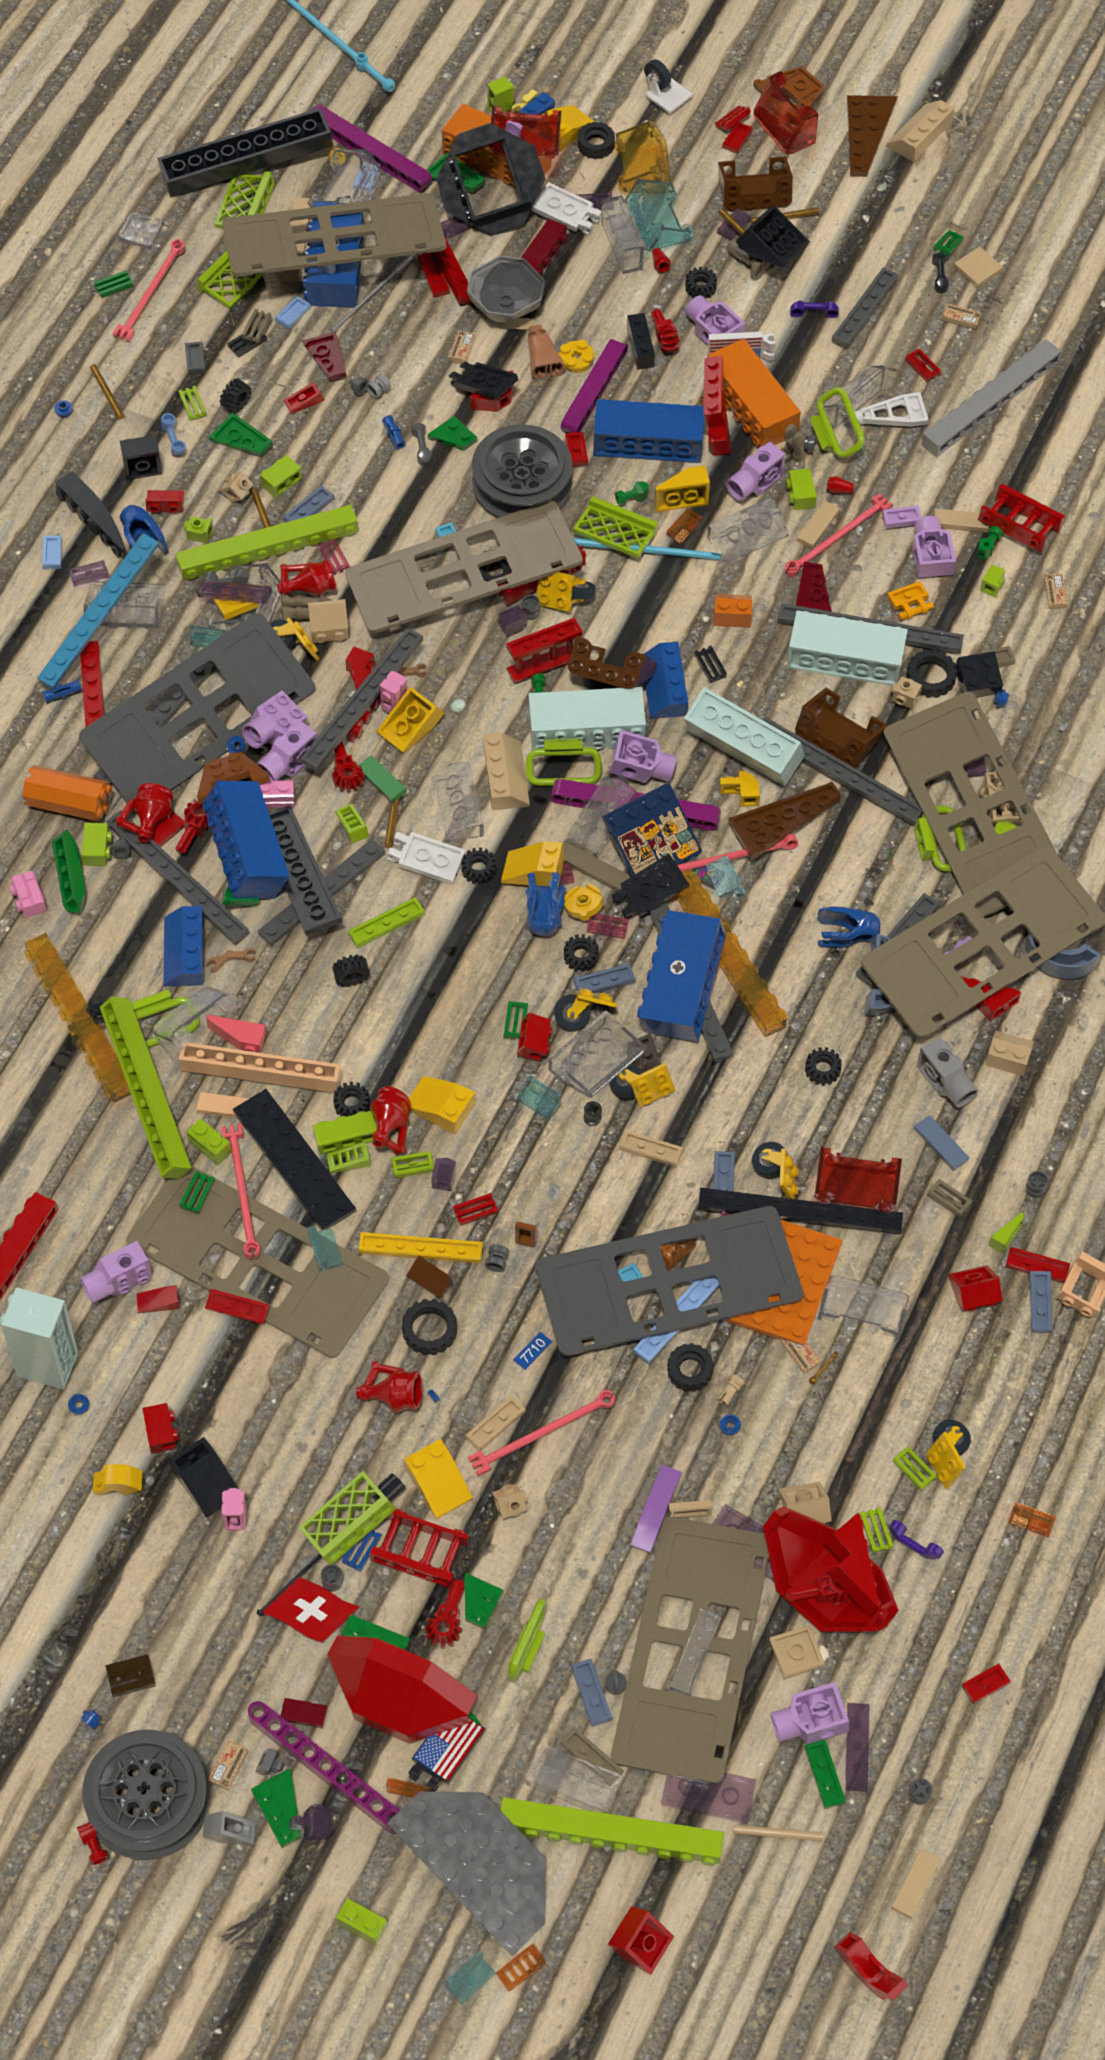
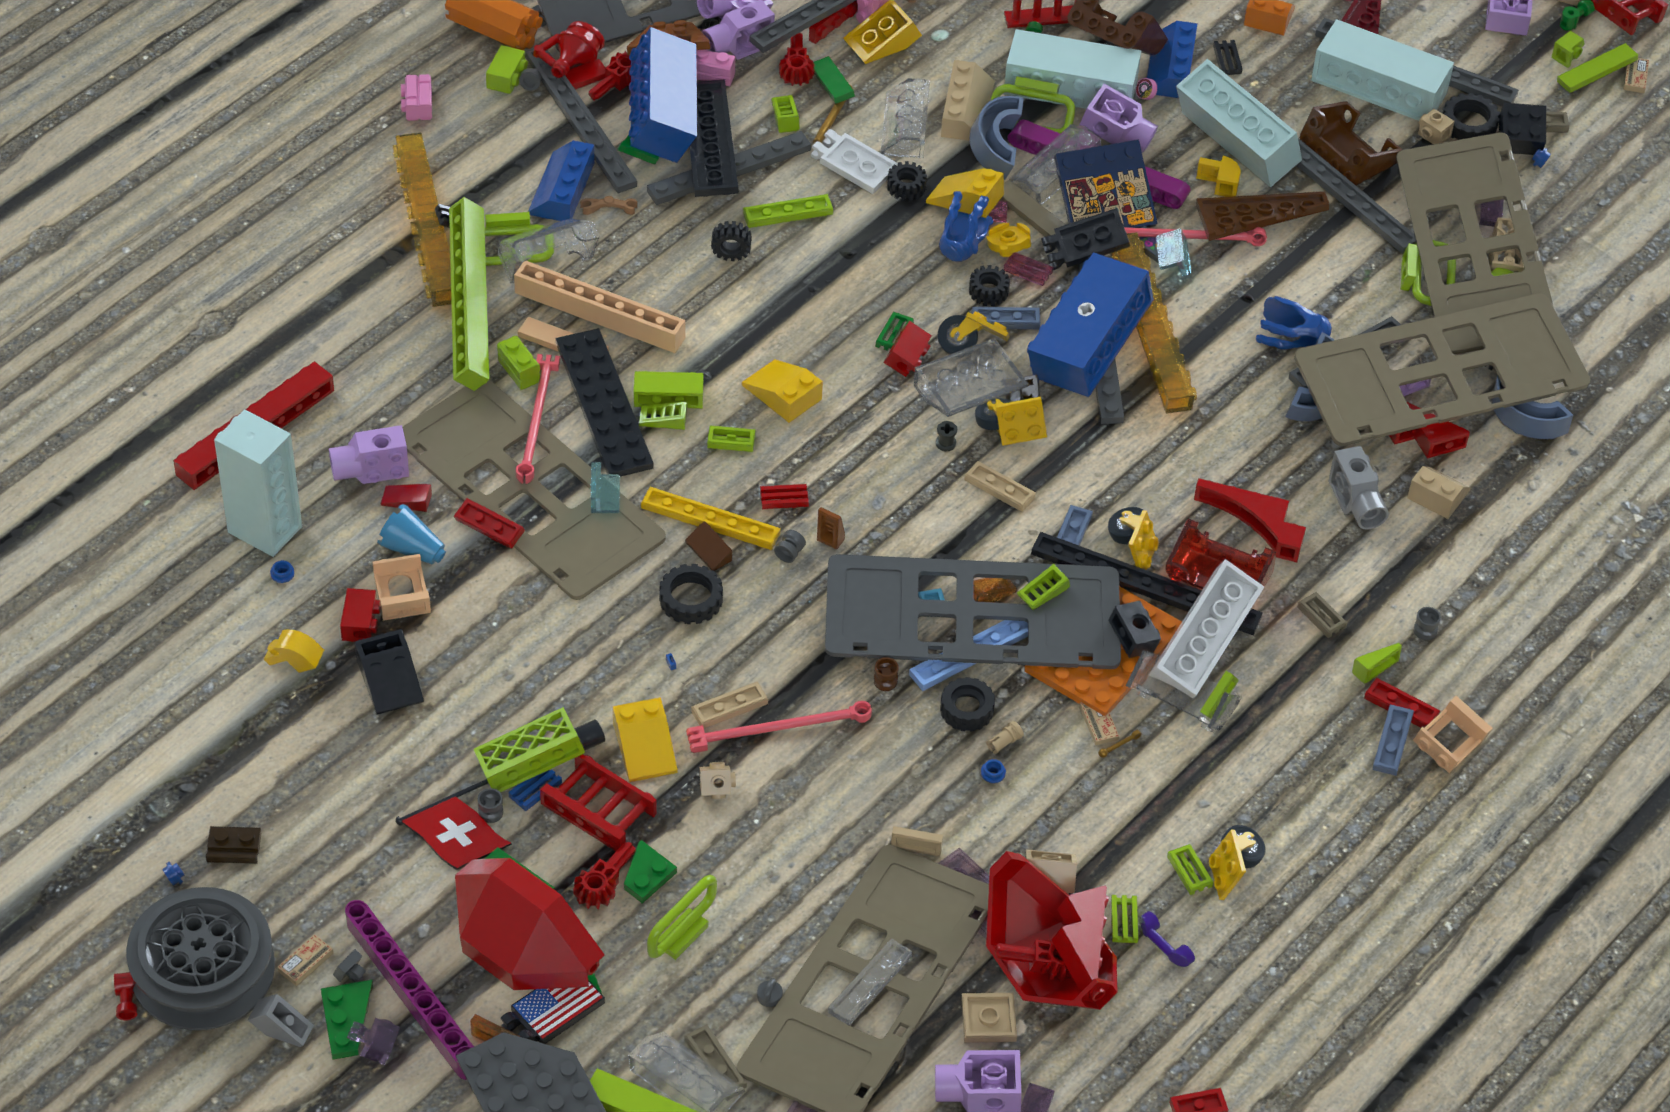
camera: 15 degrees right, 10 degrees down
green brick [52,829,85,913] -> none
green tile [179,1171,215,1214] -> none
coral slope [206,1015,266,1053] -> none
bright pink brick [222,1488,247,1531] -> none
blue plate [227,736,246,754] -> none
dark red tile [280,1698,328,1729] -> none
black tyre [333,1082,370,1117] -> none
red piece [356,1361,423,1413] -> none
red piece [370,1086,411,1155] -> none
clear purple brick [431,1158,456,1192] -> none
blue sticker [513,1331,553,1370] -> none
clear light blue panel [517,1075,561,1120] -> none
sand blue tile [571,1658,612,1727] -> none
medium lavender slope [630,1465,682,1553] -> none
black tyre [805,1047,842,1086] -> none
light orange plate [887,581,934,620] -> none
sand blue tile [914,1115,969,1171] -> none
red slope [948,1265,1003,1311] -> none
clear orange tile [1008,1502,1056,1538] -> none
none -> light nougat panel [373,554,431,621]
none -> dark azure cone [377,504,446,565]
none -> reddish brown wheel [874,657,899,691]
none -> sand blue brick [969,96,1024,180]
none -> lime slope [1017,564,1070,610]
none -> black brick [1108,601,1161,658]
none -> tile [1136,78,1157,100]
none -> white arch [1149,559,1264,698]
none -> red arch [1194,478,1306,563]
none -> lime tile [1200,671,1239,720]
none -> lime tile [1557,43,1638,93]

